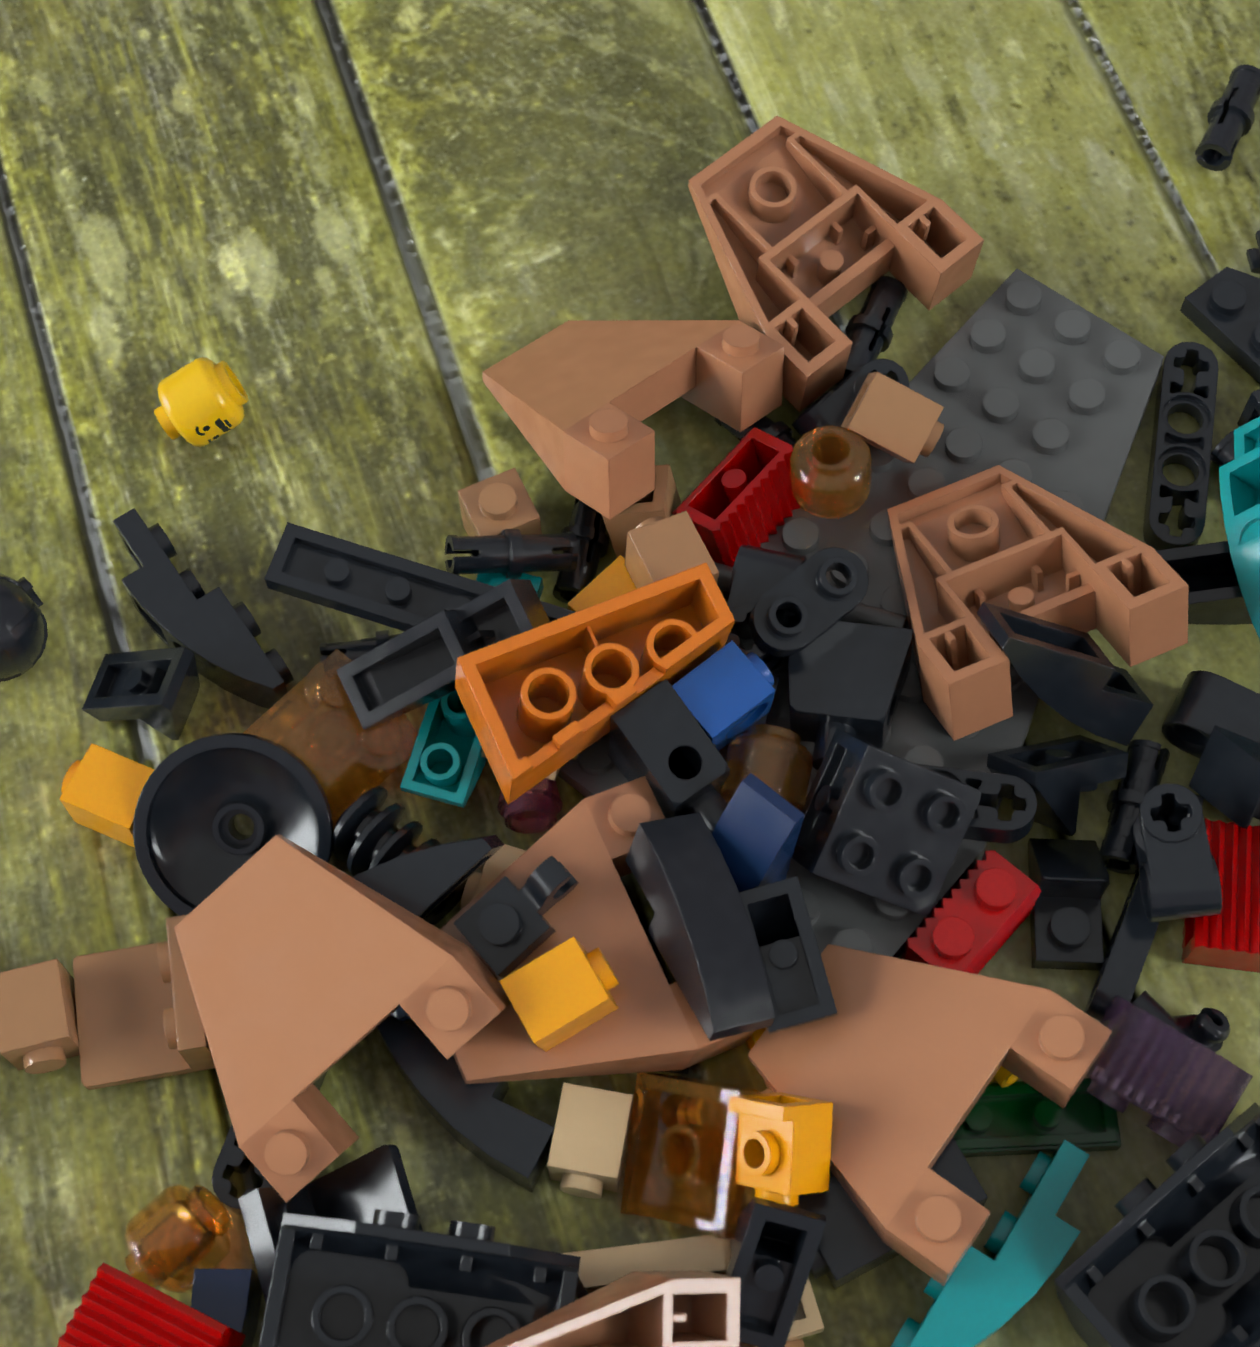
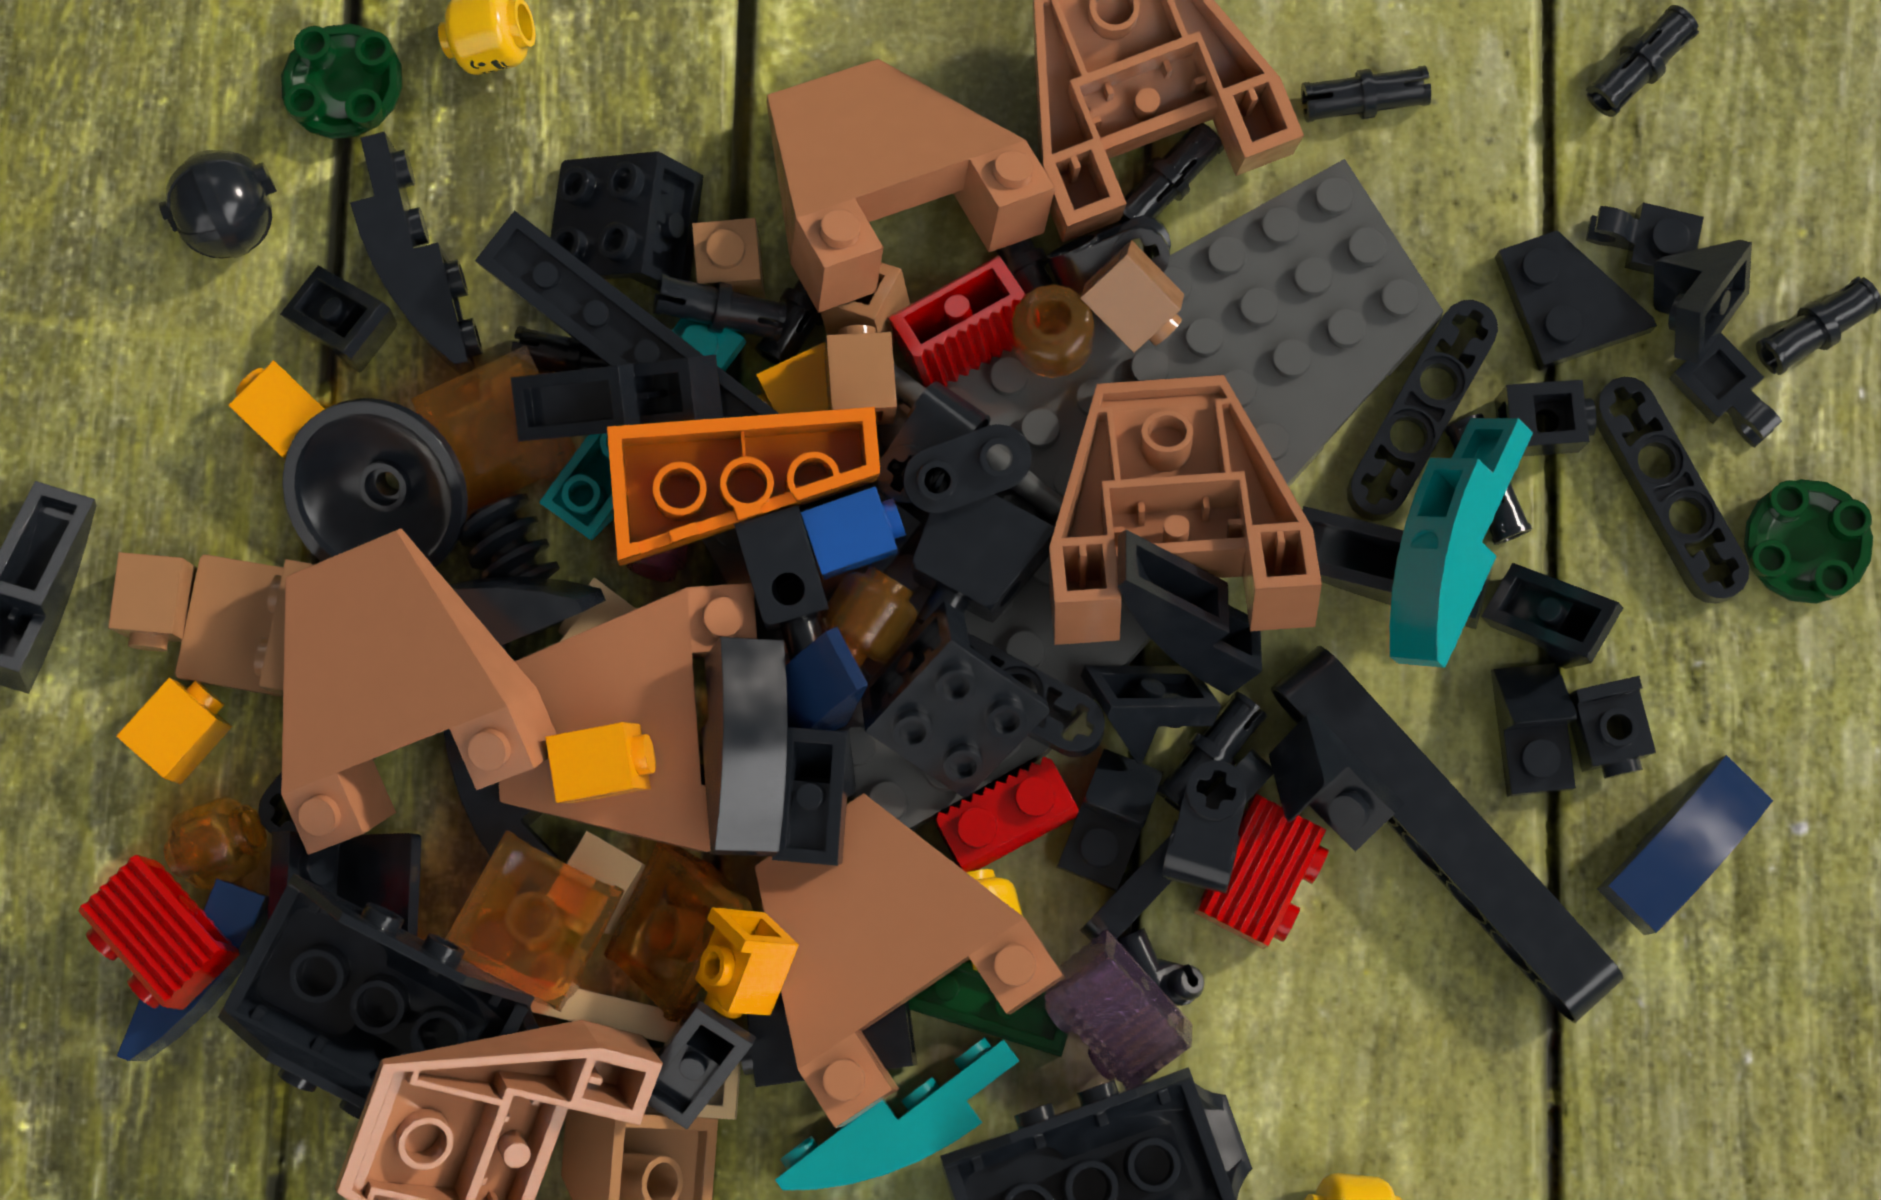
camera: 20 degrees right, 15 degrees up
black plate [453,856,579,978] -> none
none -> light orange brick [116,678,232,784]
none -> dark green dish [281,24,403,139]
none -> clear orange slope [445,830,624,1012]
none -> black bracket [550,151,704,292]
none -> black pin [1301,65,1431,123]

